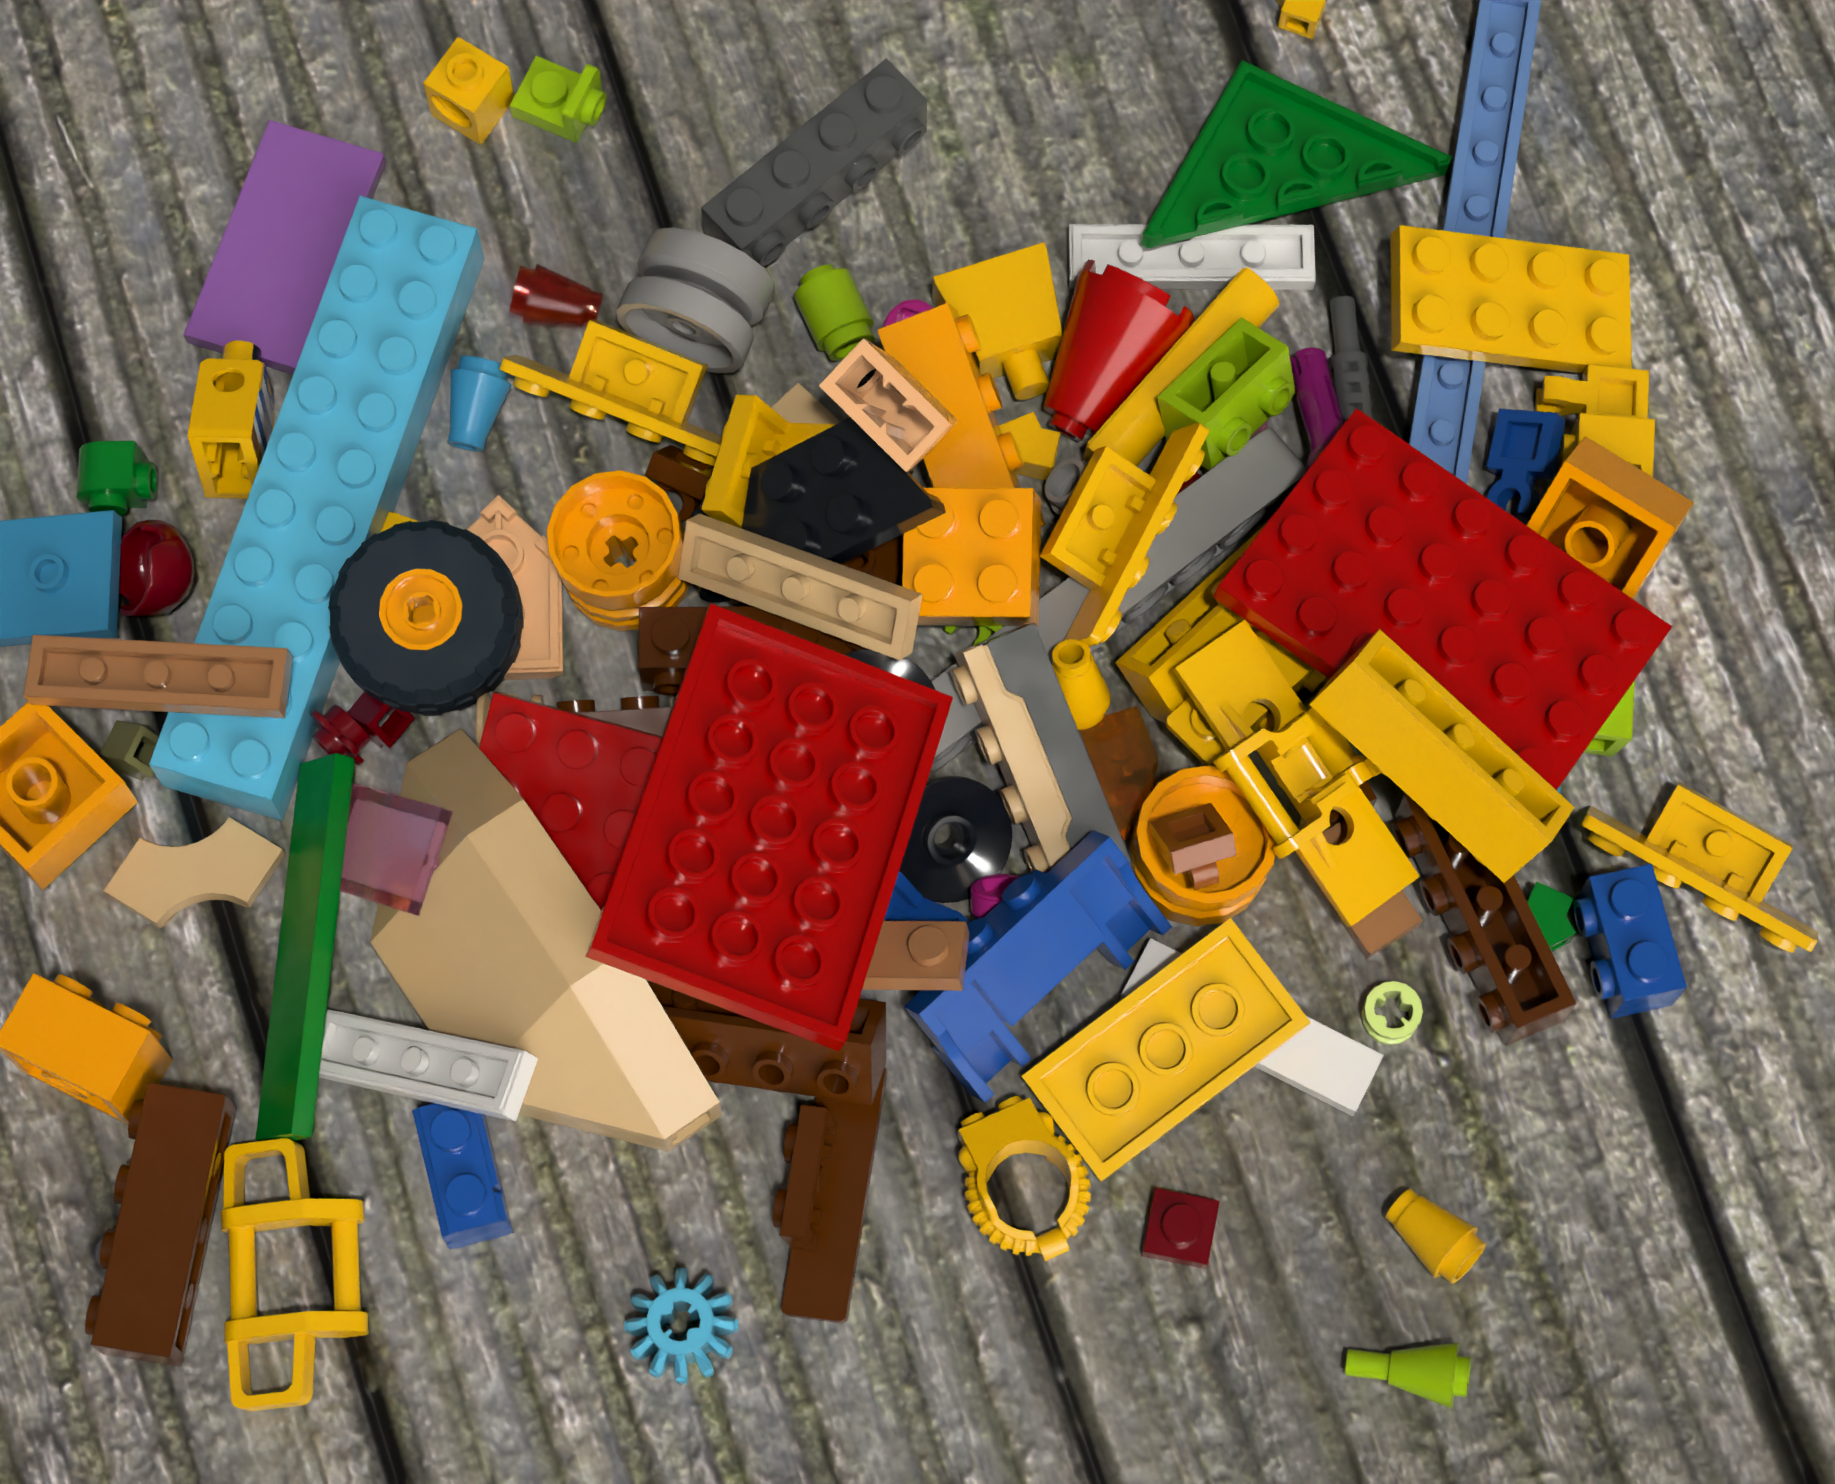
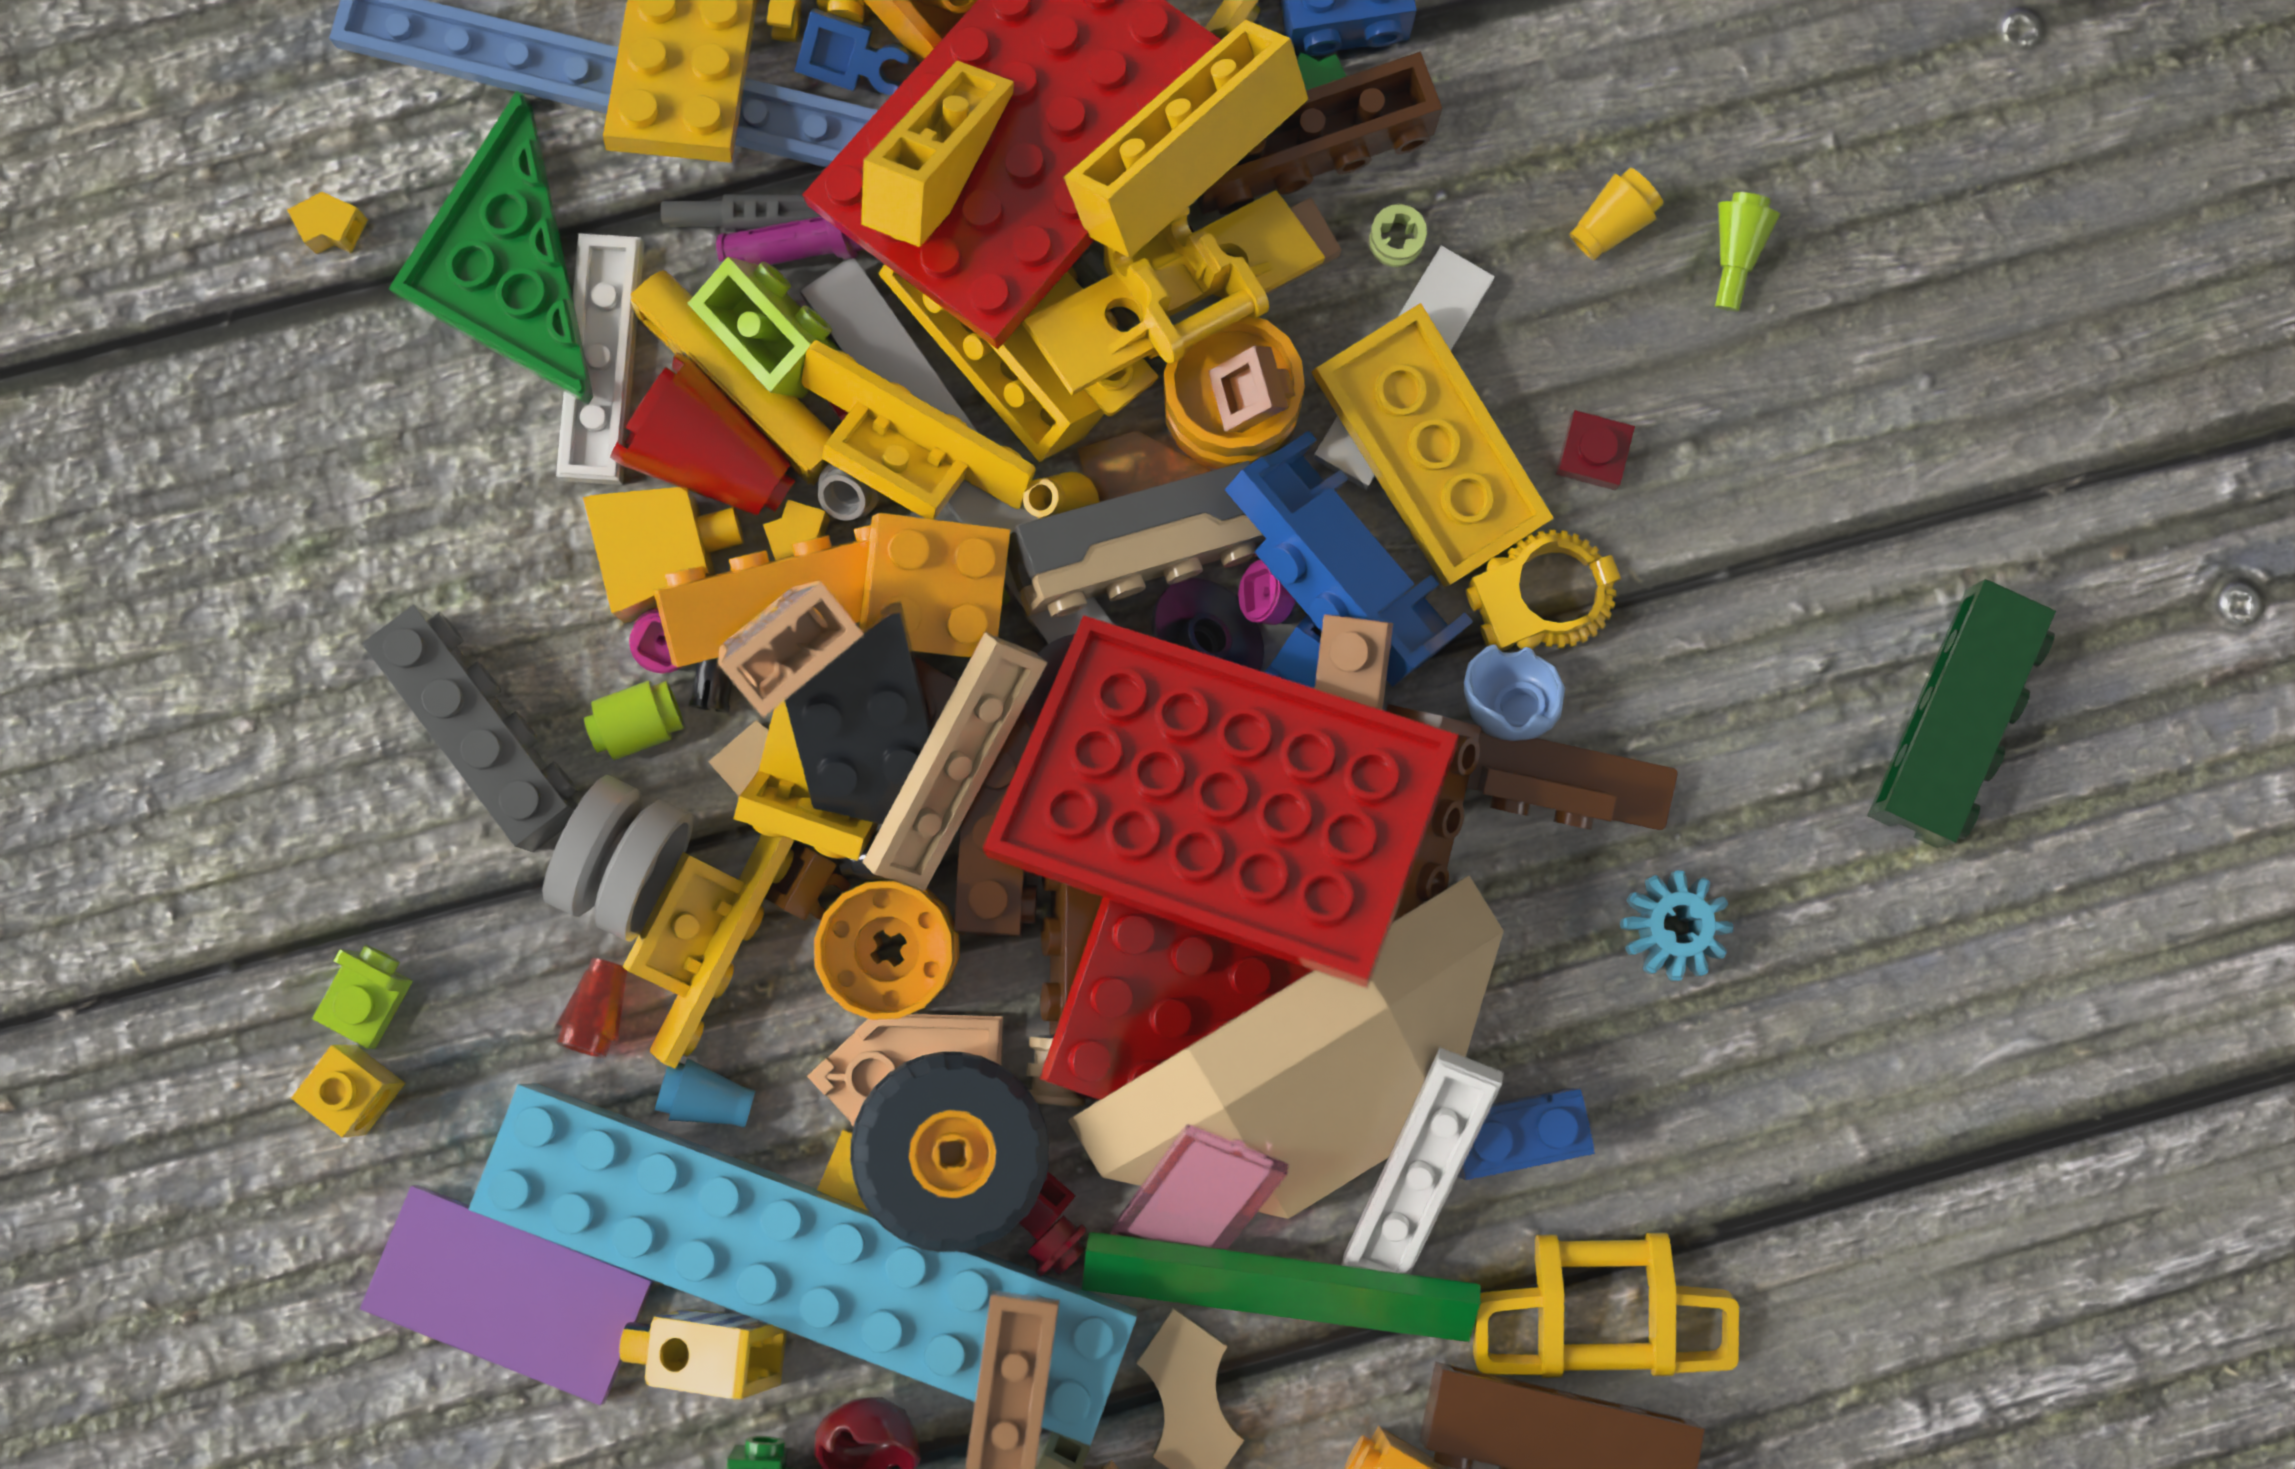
camera: 85 degrees left, 10 degrees up
none -> yellow slope [861,61,1014,247]
none -> light blue hair [1464,644,1565,741]

